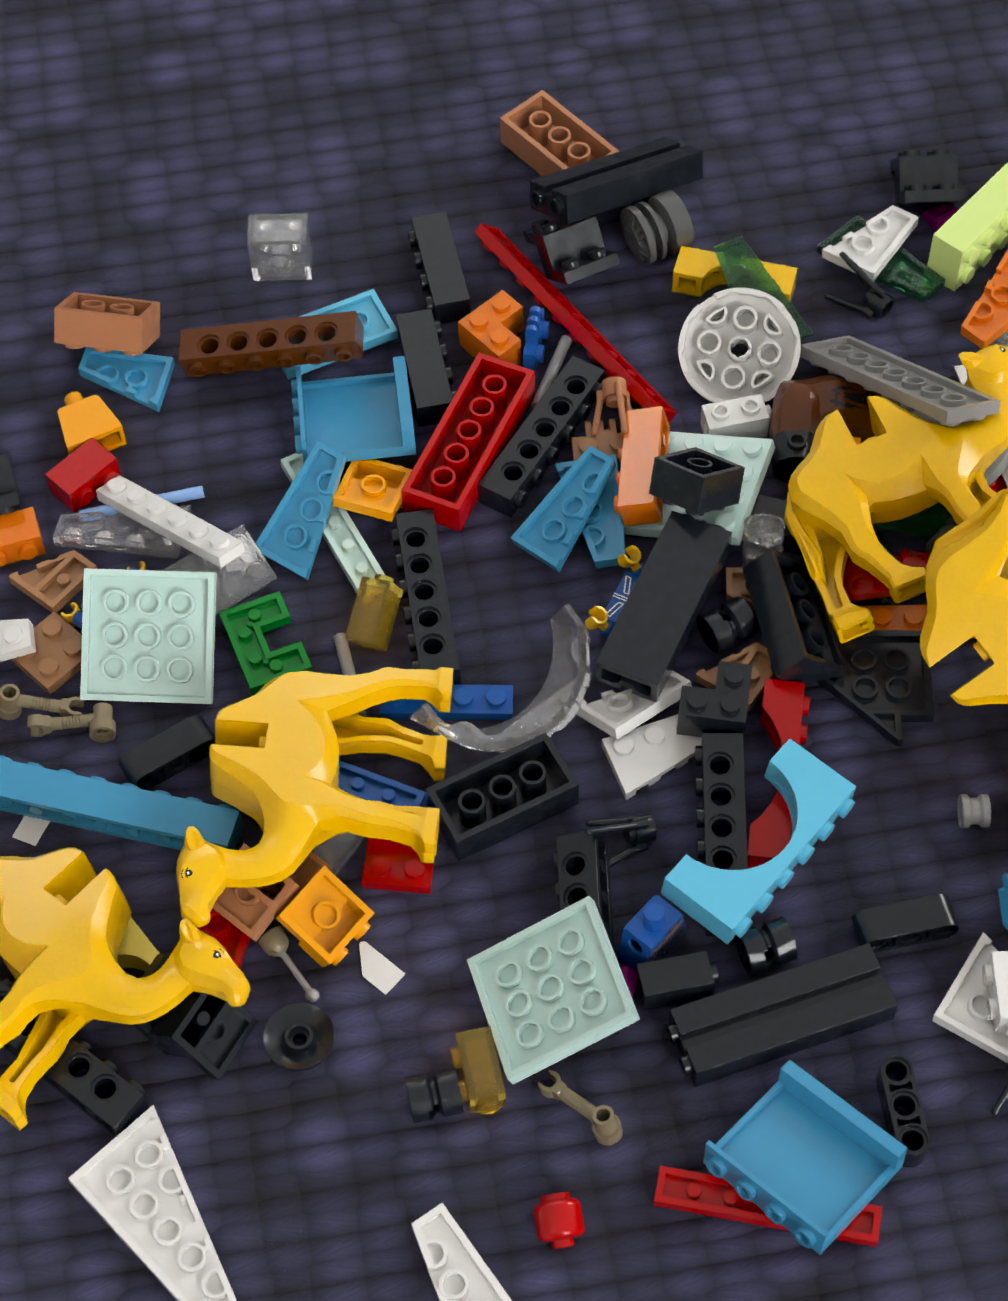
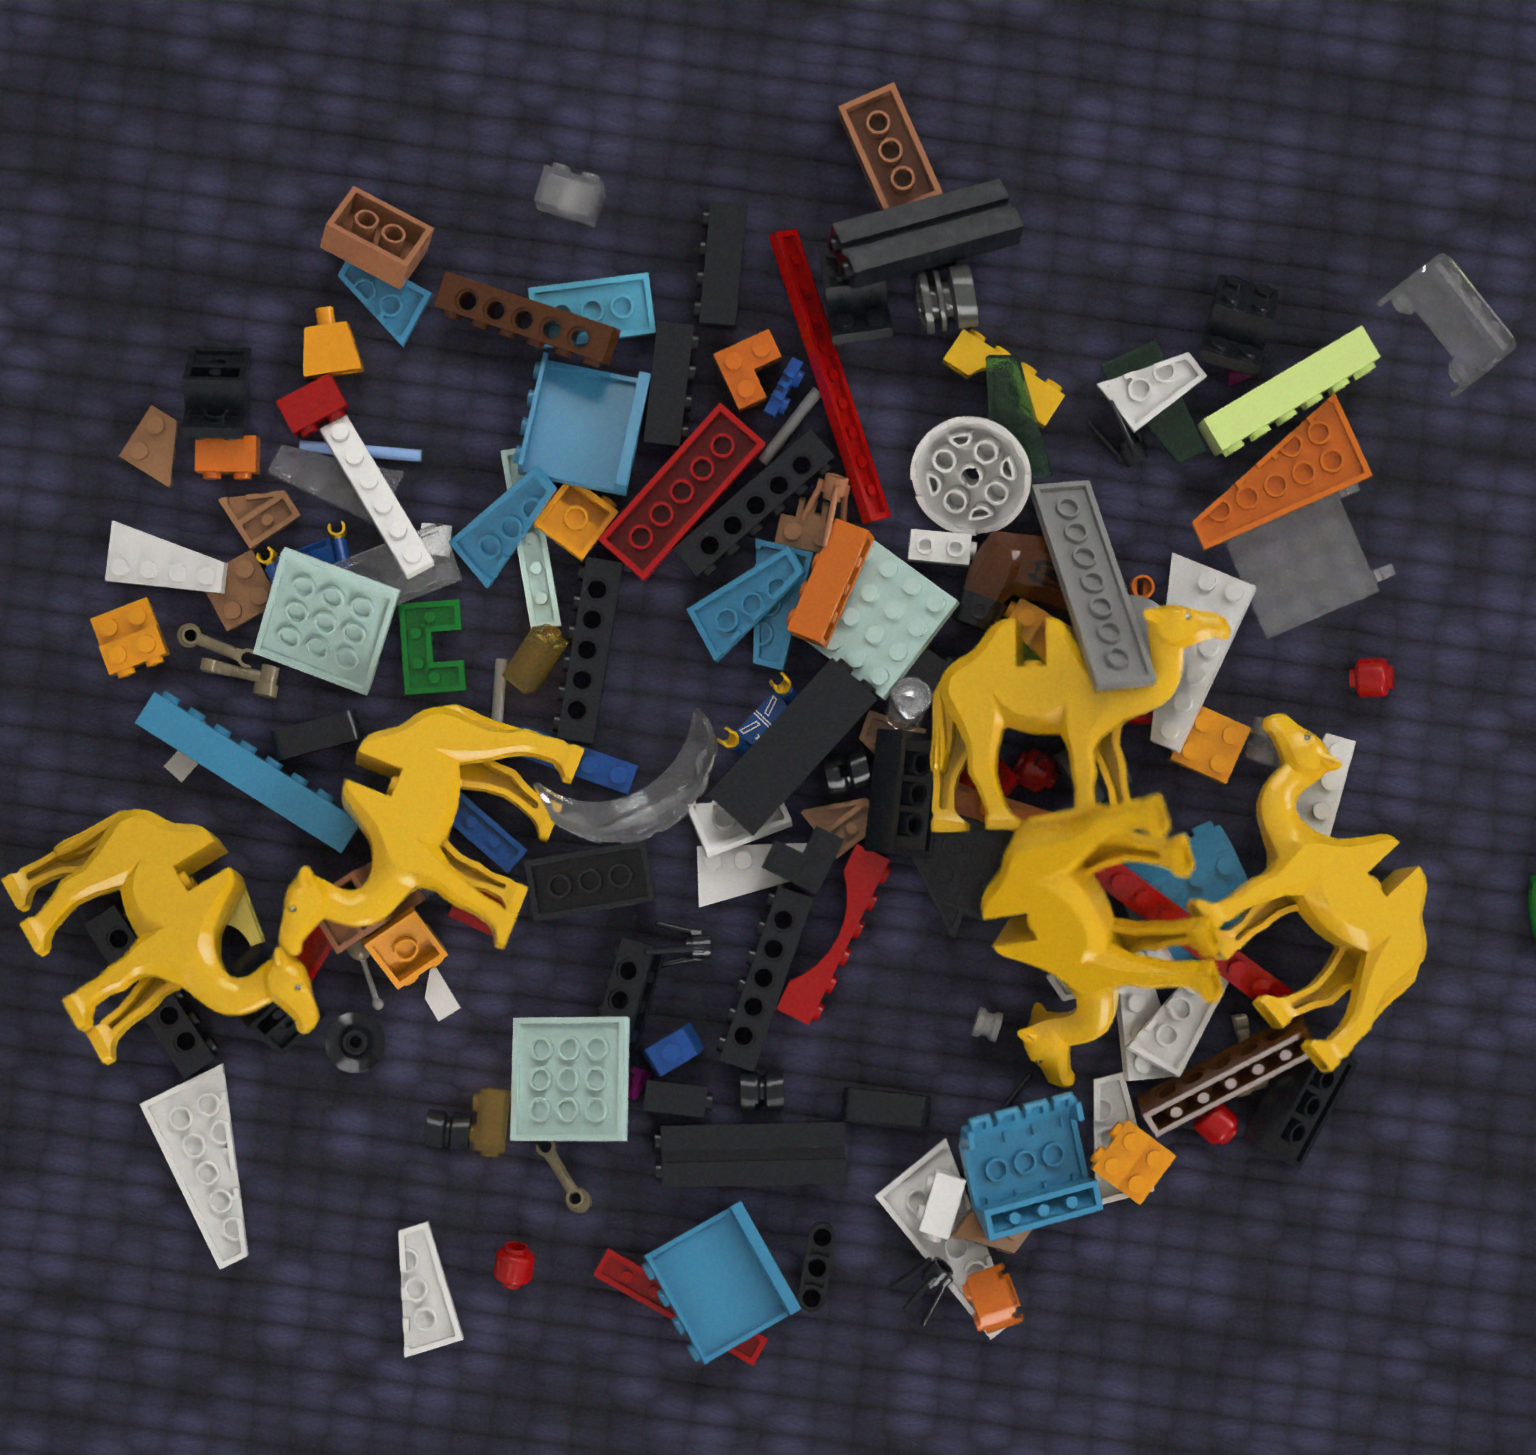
camera: 15 degrees right, 30 degrees up
black brick [649,447,745,516] -> none
medium azure arch [660,738,856,945] -> none

